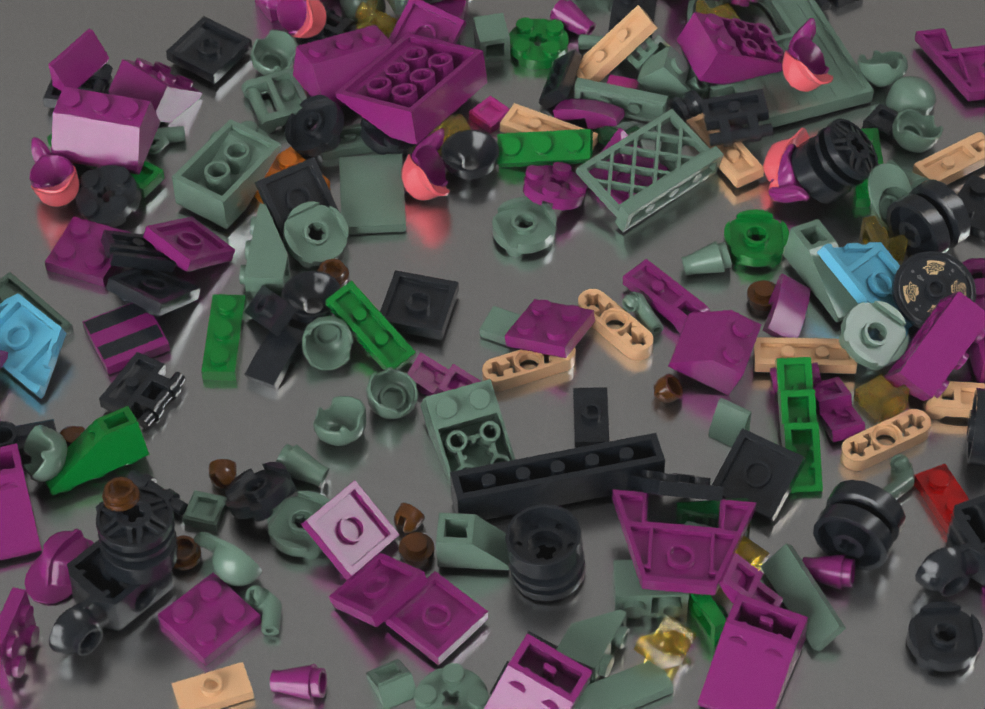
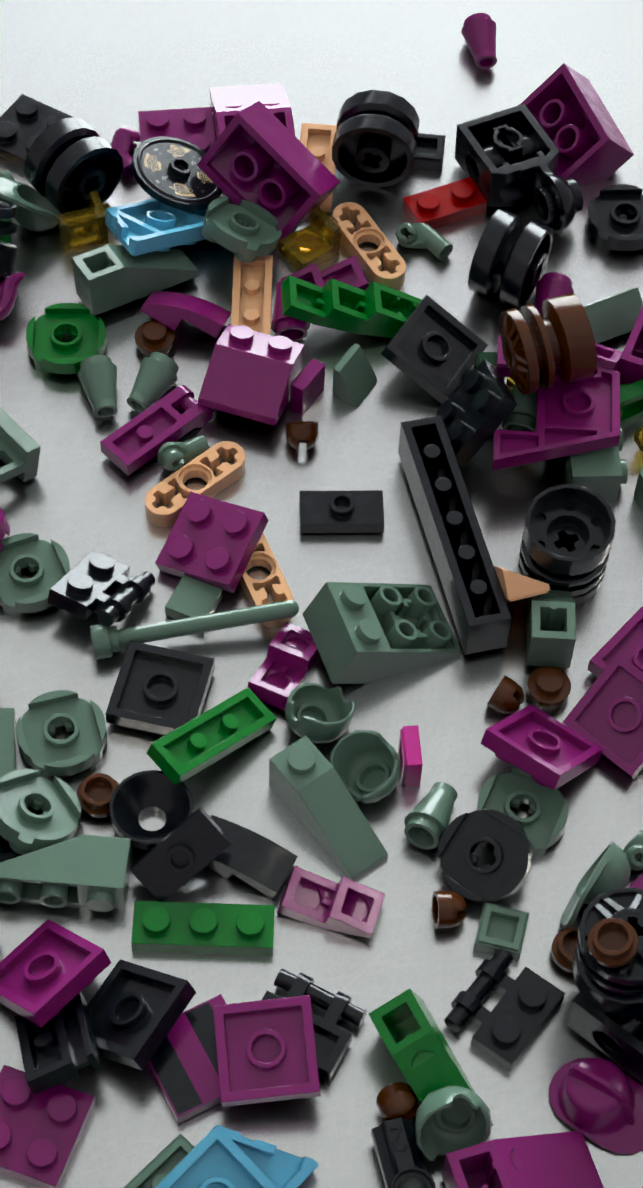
camera: 95 degrees left, 5 degrees up
sand green hair [302,316,353,371] -> none
none -> sand green plate [16,690,107,777]
none -> black plate [47,550,155,627]
none -> sand green piece [90,600,299,660]
none -> sand green cone [127,352,179,413]
none -> magenta plate [213,995,321,1107]
none -> sand green slope [269,735,388,881]
none -> slope [277,866,385,938]
none -> magenta tile [290,358,325,416]
none -> dark pink tile [398,725,423,787]
none -> light nougat slope [493,565,550,602]
none -> reddish brown wheel [500,293,597,395]

